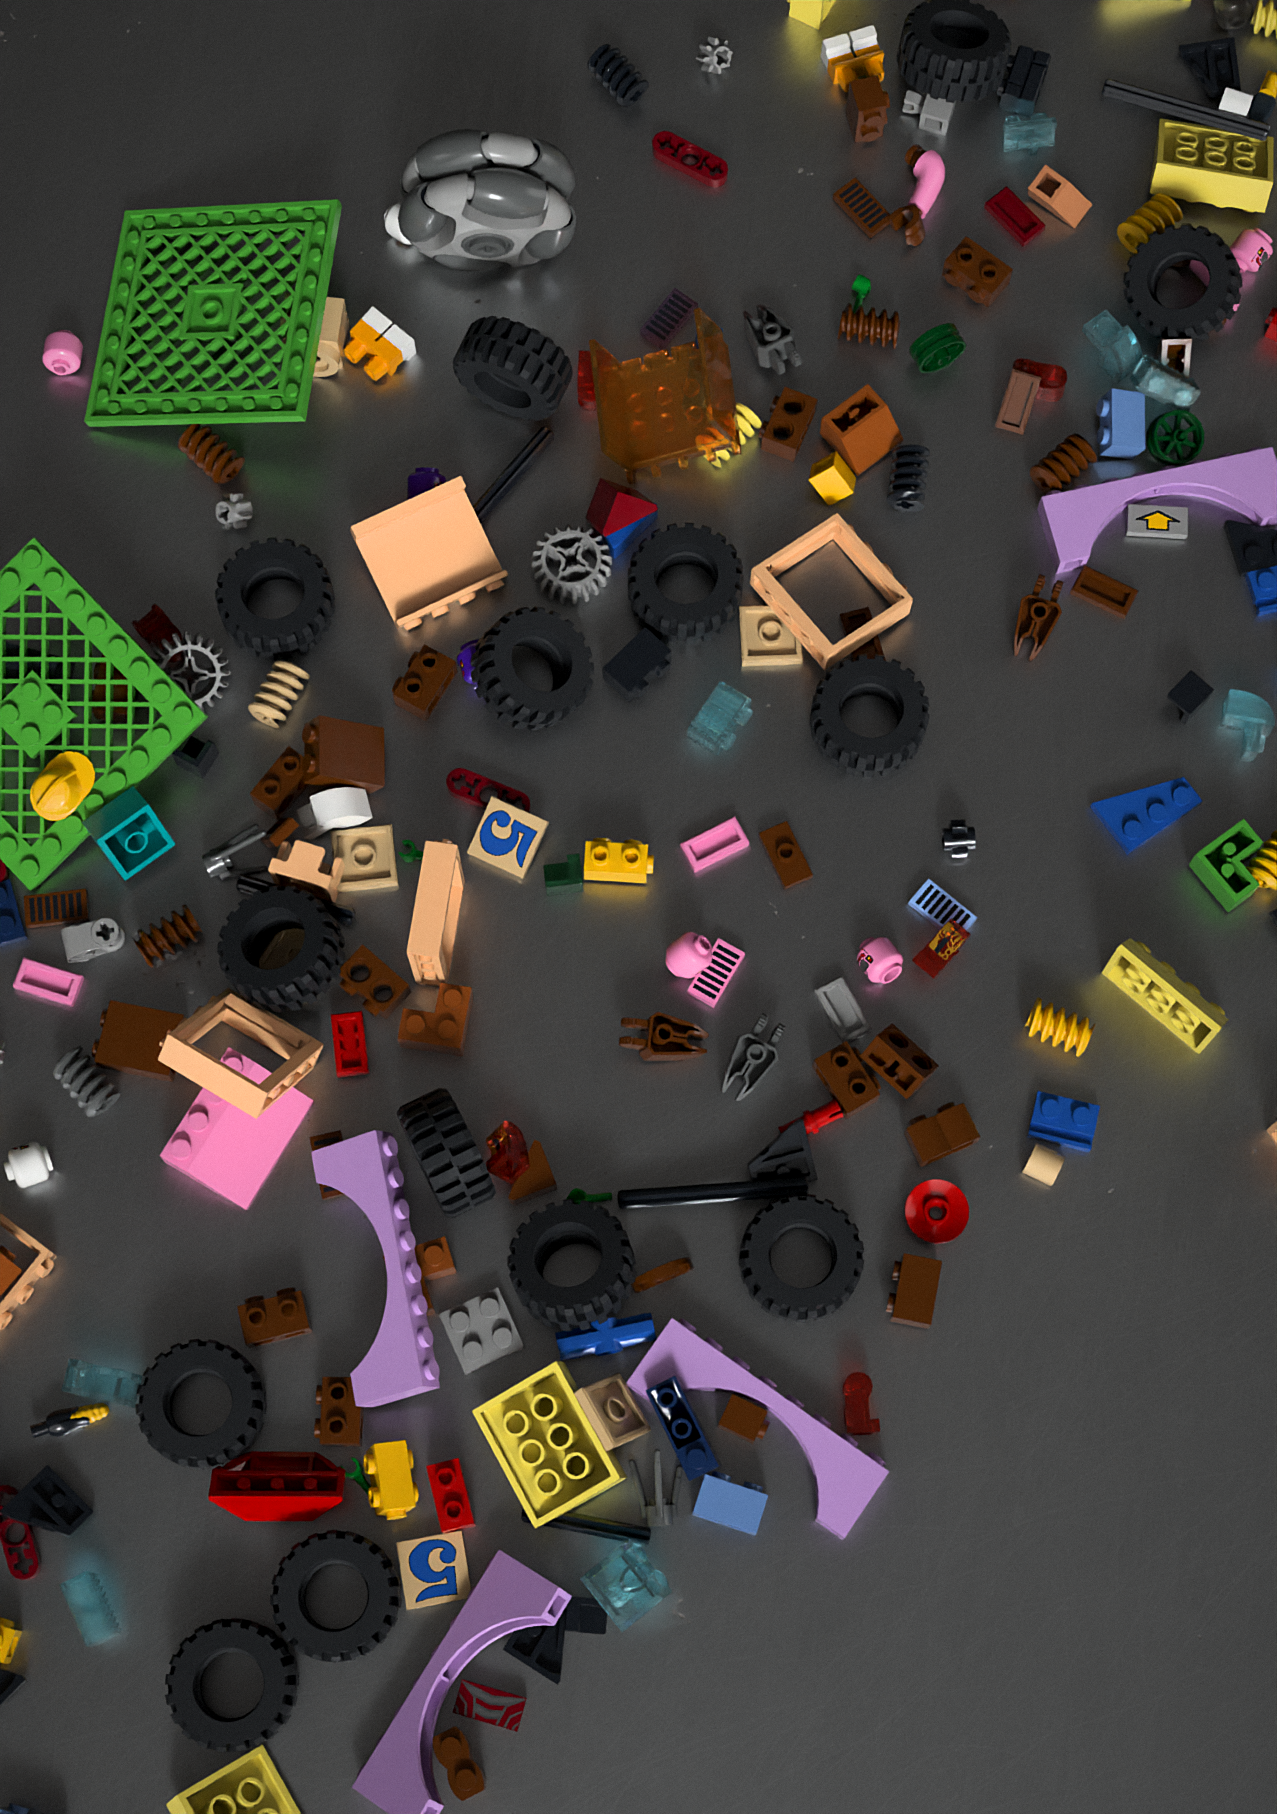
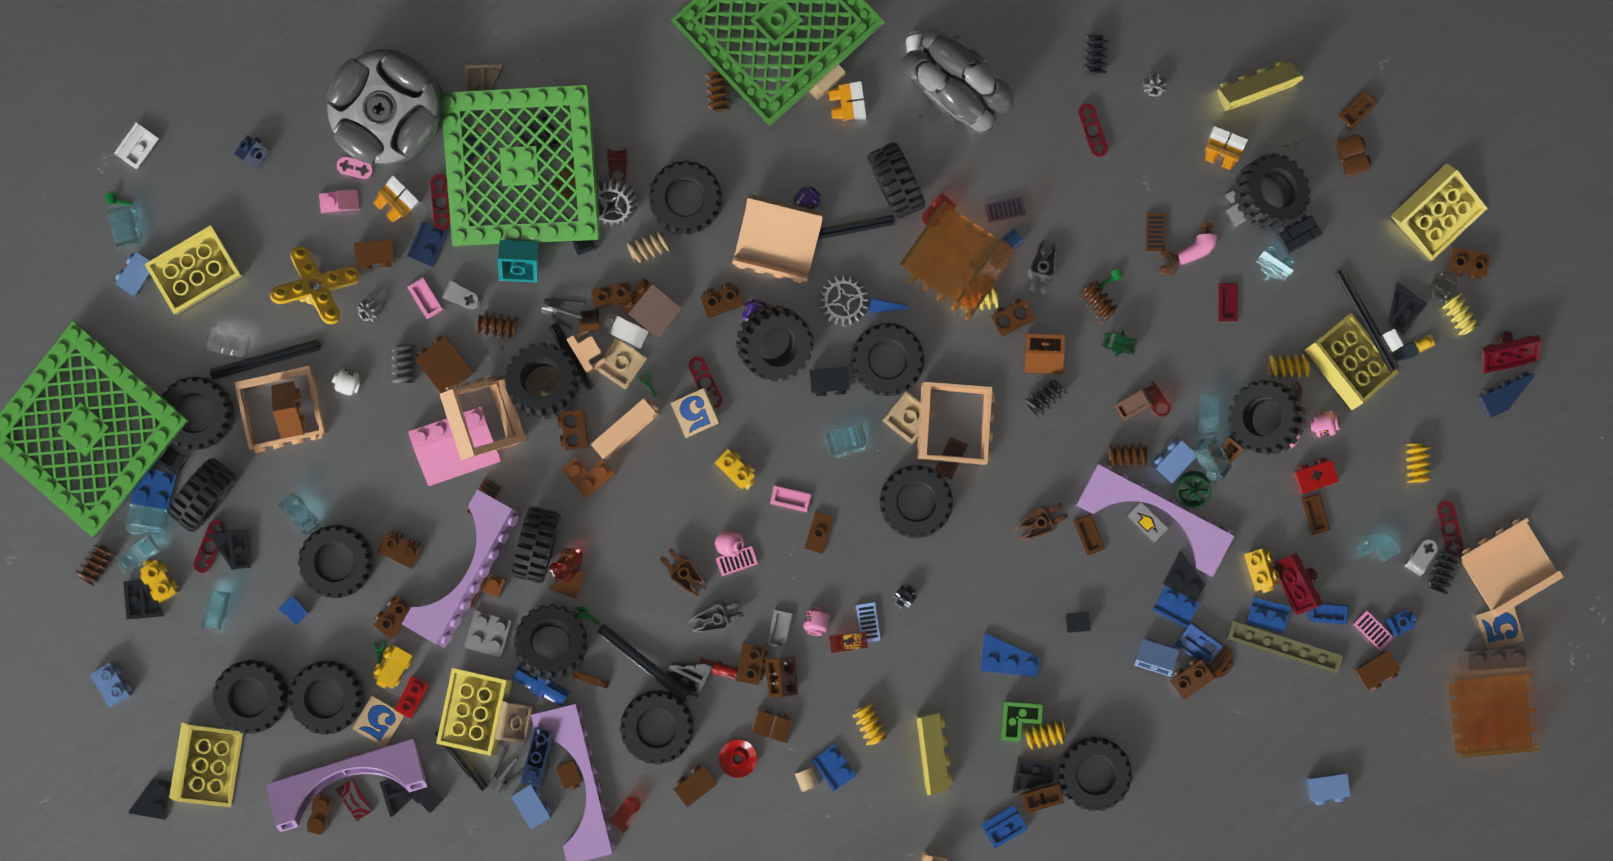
camera: 50 degrees right, 15 degrees up
reddish brown tile [24,889,90,929] -> none
yellow piece [30,751,95,821] -> none
black piece [30,1403,109,1438] -> none
red wedge [208,1451,346,1521] -> none
light grey gear [215,493,253,530] -> none
red plate [331,1011,369,1078] -> none
clear green panel [543,853,584,896] -> none
clear light blue slope [580,1539,673,1633] -> none
dark red slope [585,478,658,537] -> none
yellow panel [809,451,856,505] -> none
reddish brown brick [845,75,890,143] -> none
reddish brown brick [942,236,1013,308] -> none
nougat slope [1028,164,1092,229] -> none
clear light blue brick [1220,689,1275,762] -> none
none -> blue panel [278,595,310,624]

